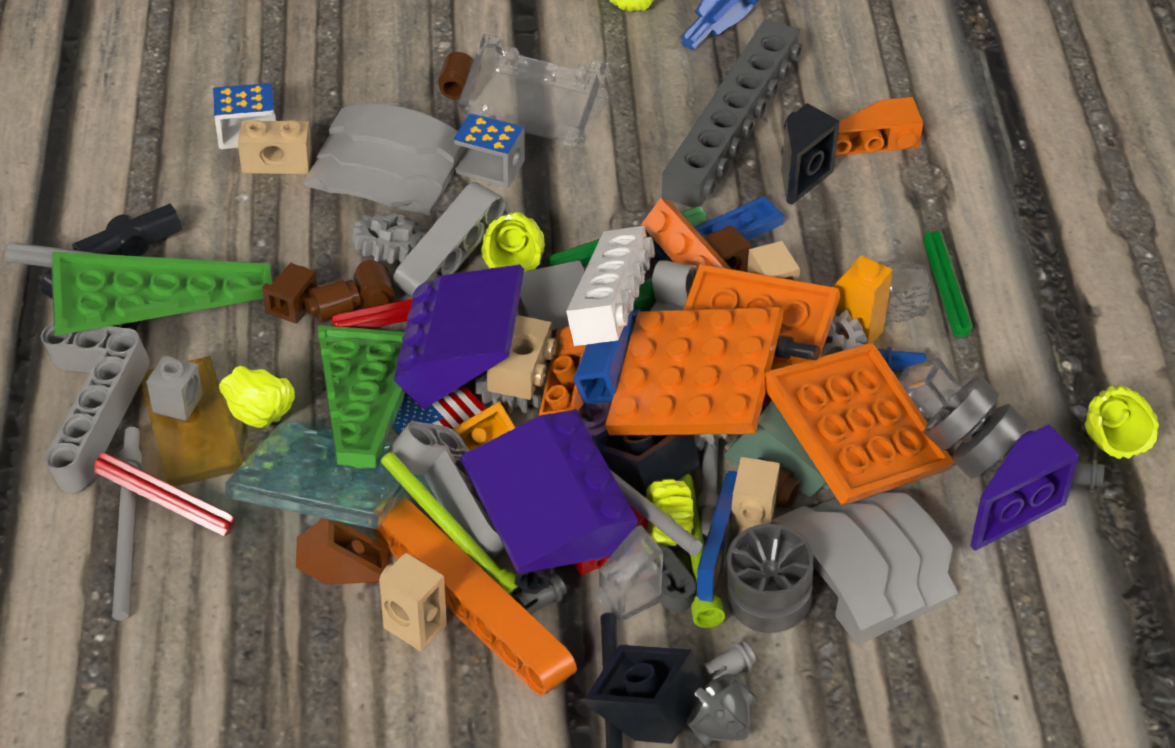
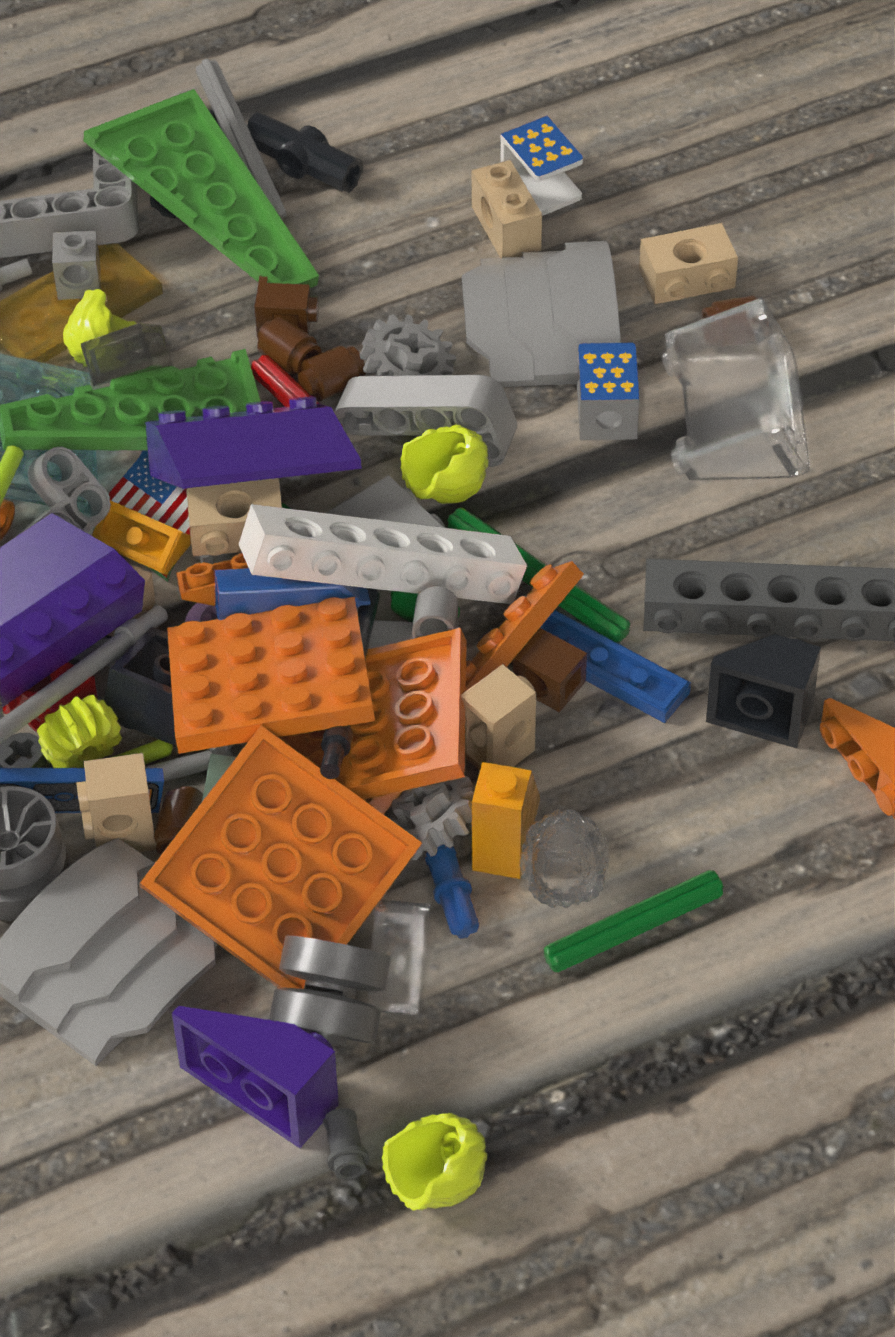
camera: 70 degrees right, 5 degrees up
none -> clear smoke slope [80,323,173,387]
none -> tan brick [639,223,738,305]

